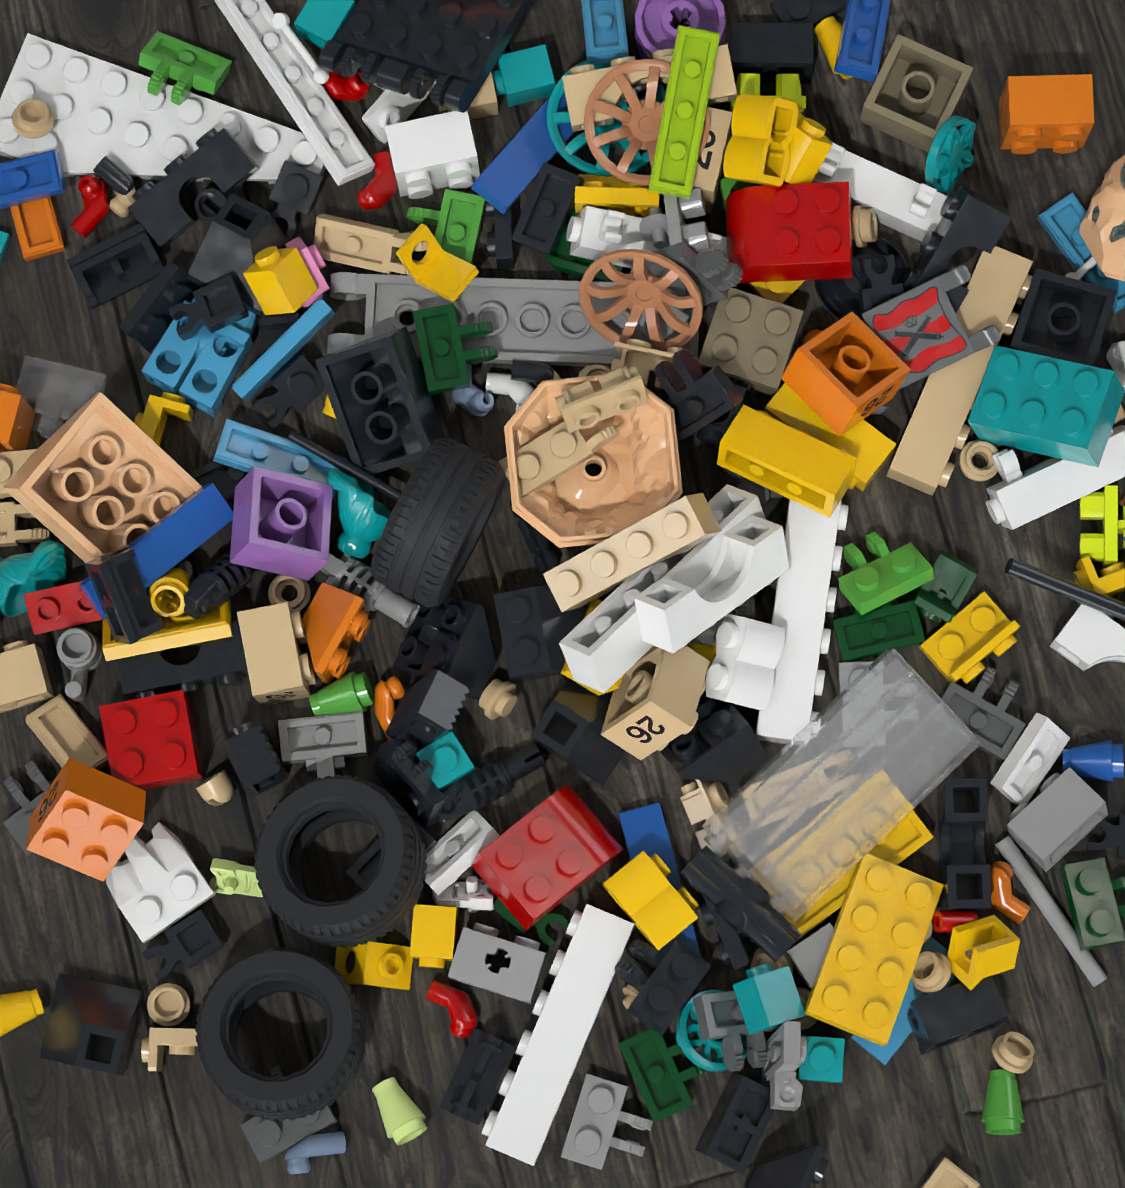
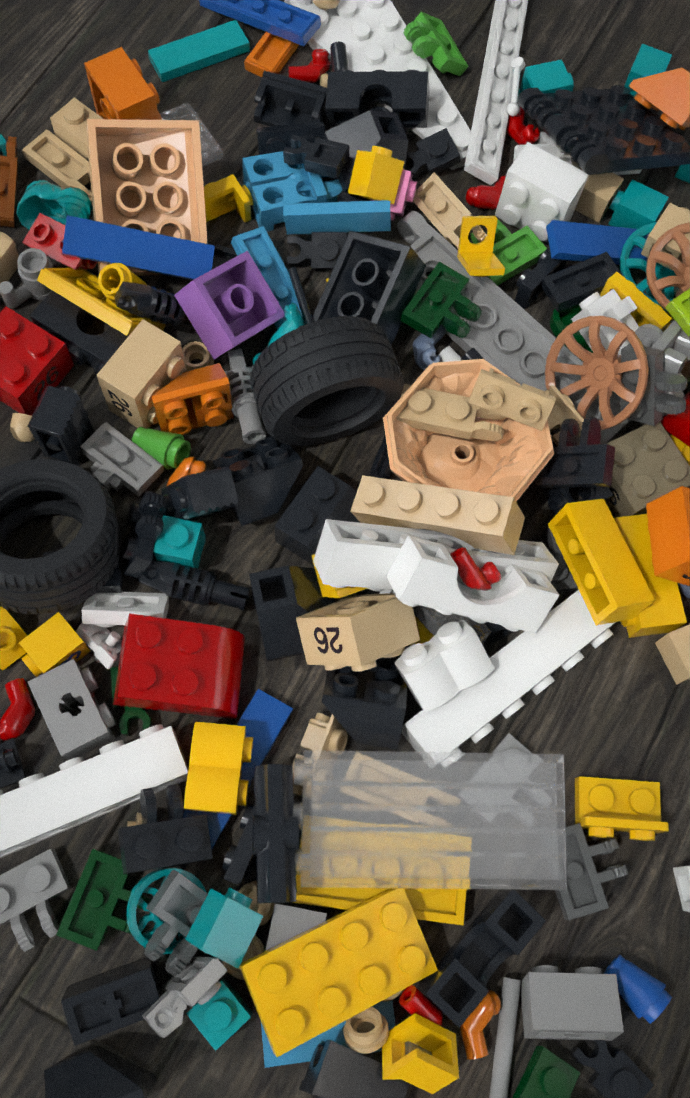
camera: 30 degrees right, 10 degrees down
black hinge [84,545,164,645] -> none
tan plate [479,679,517,720] -> none
dark green hinge [832,600,925,662] -> none
bright green hinge [838,532,934,616] -> none
dark green bracket [913,550,979,623] -> none
white plate [990,713,1070,806] -> none
none -> red arm [450,547,502,591]

